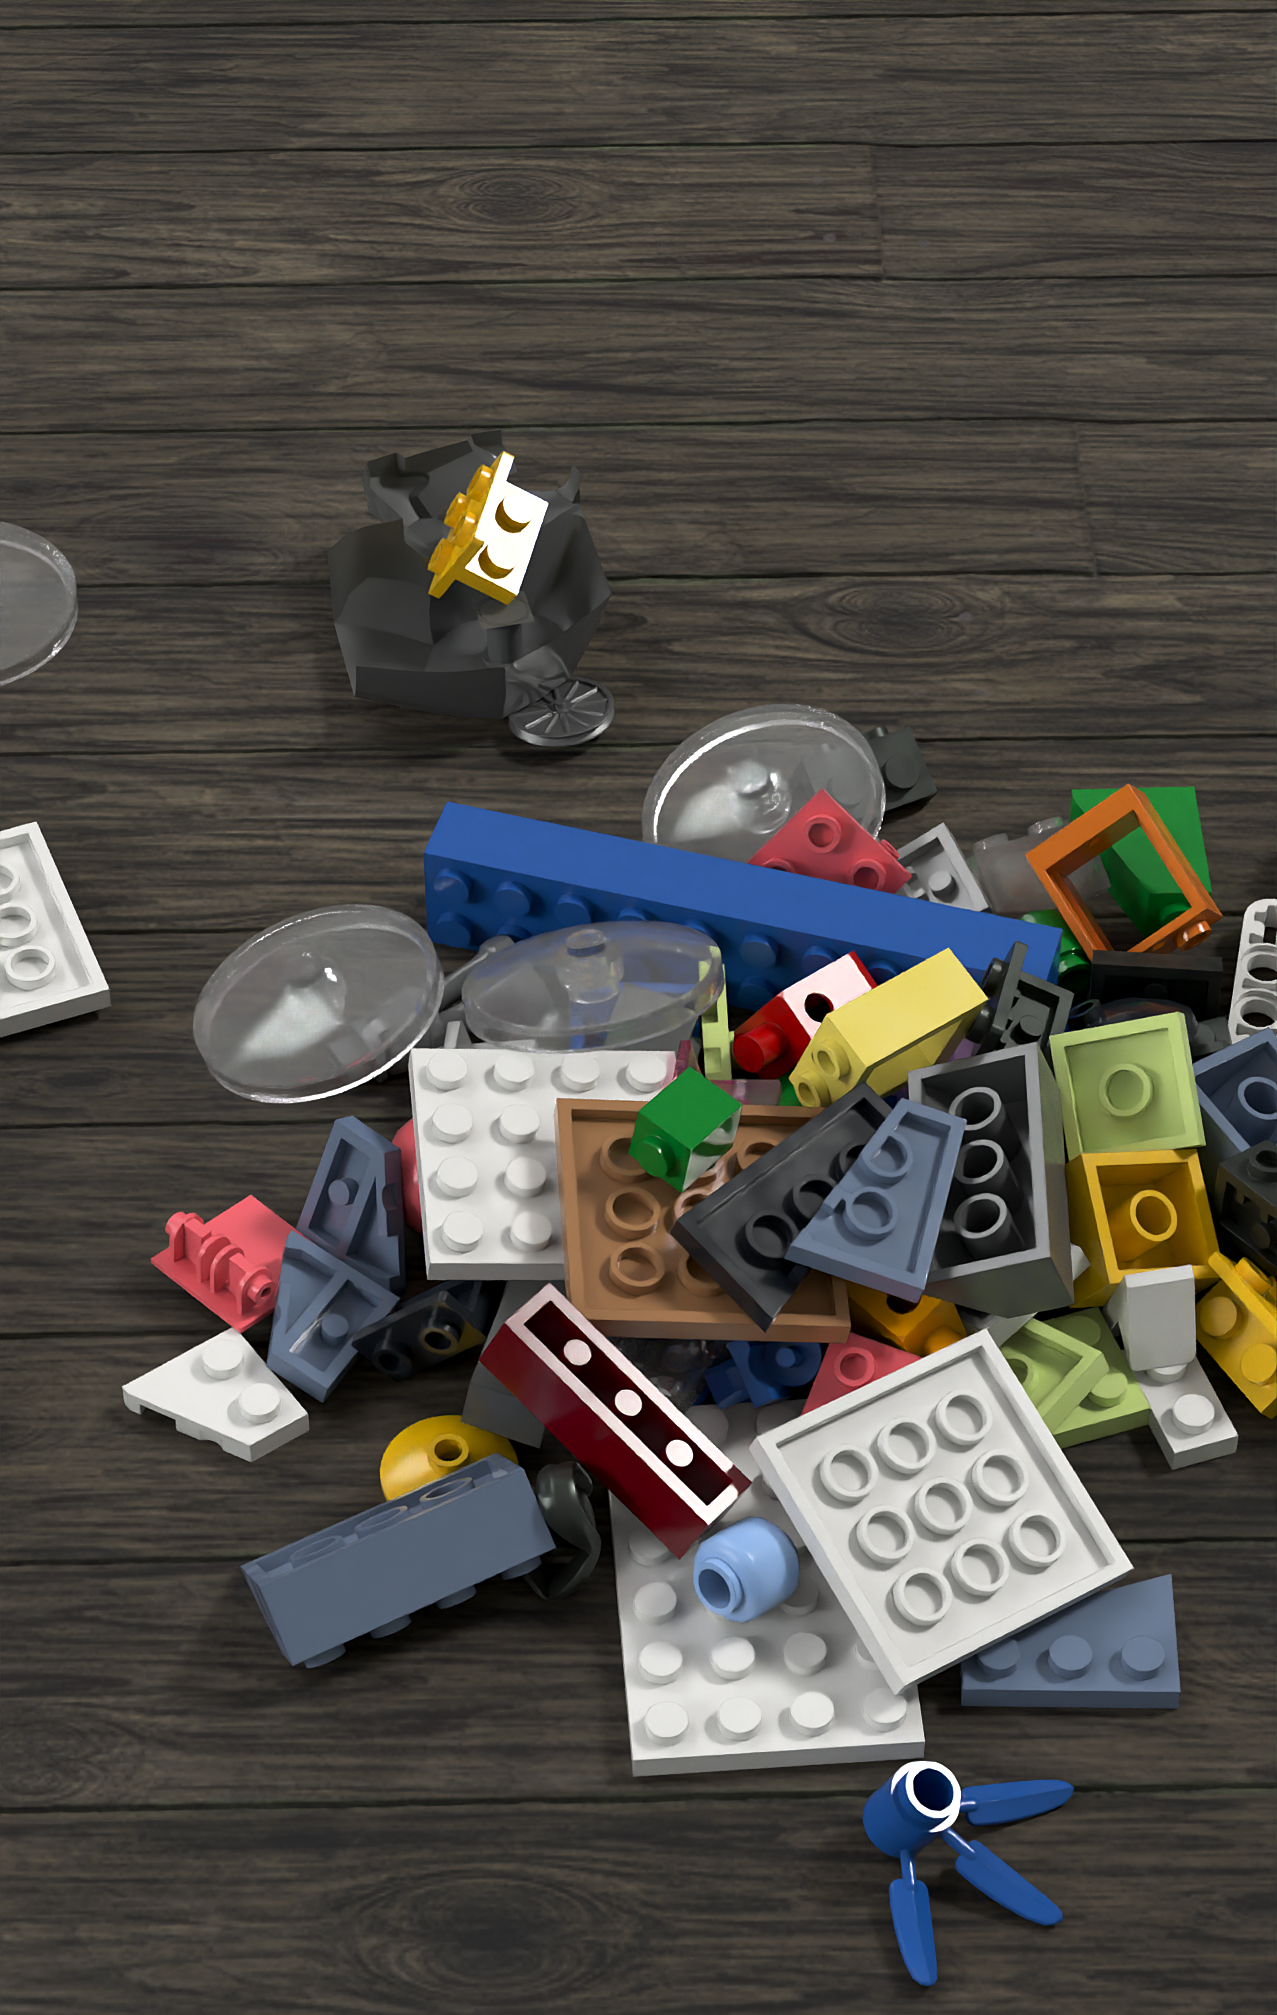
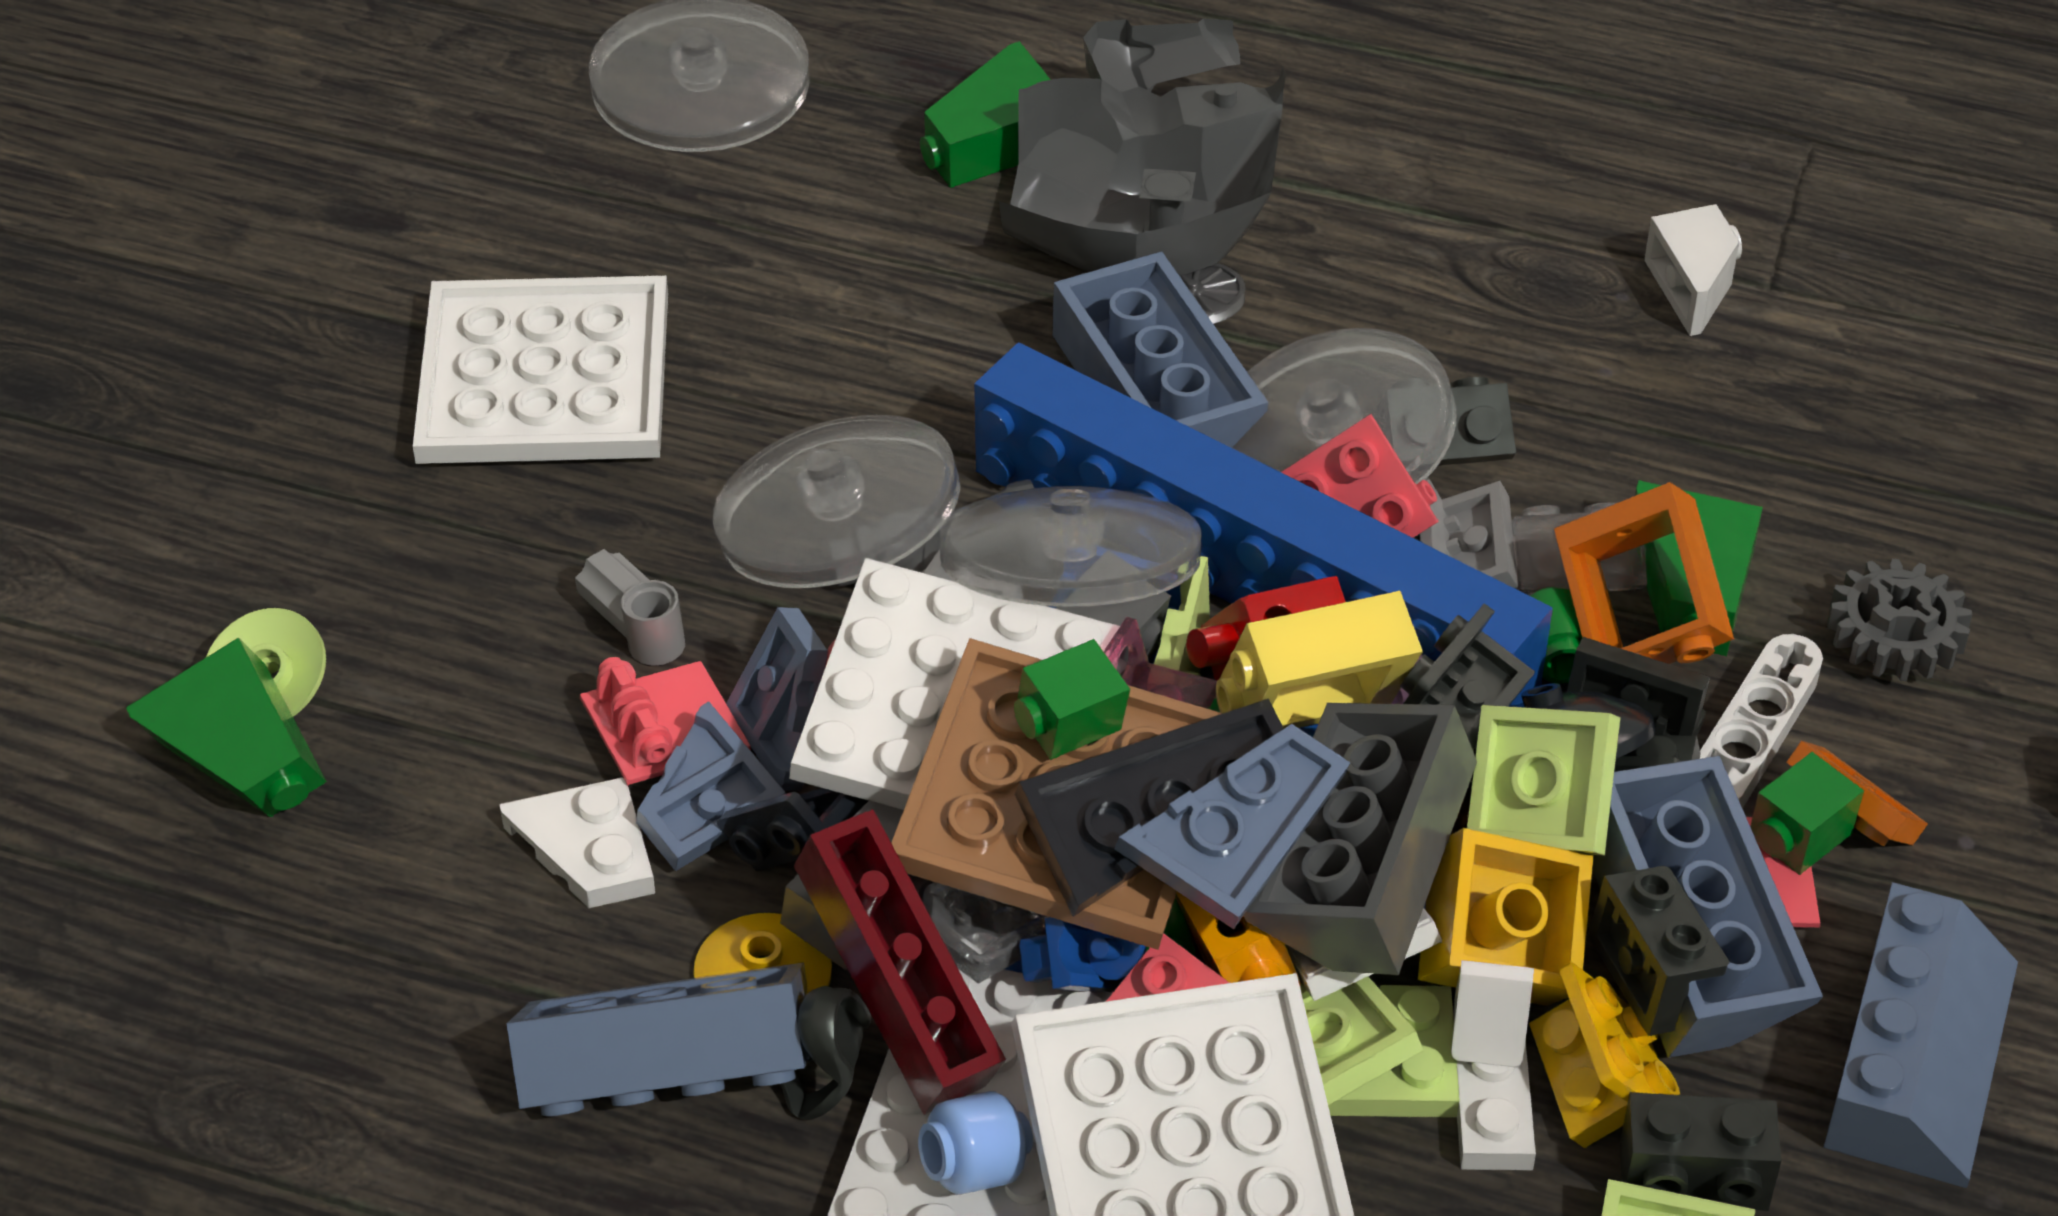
camera: 20 degrees right, 0 degrees up
yellow bracket [428,451,548,605] -> none
none -> light grey piece [575,549,685,666]
none -> green slope [920,41,1051,188]
none -> sand blue slope [1052,251,1268,448]
none -> white slope [1644,204,1742,336]

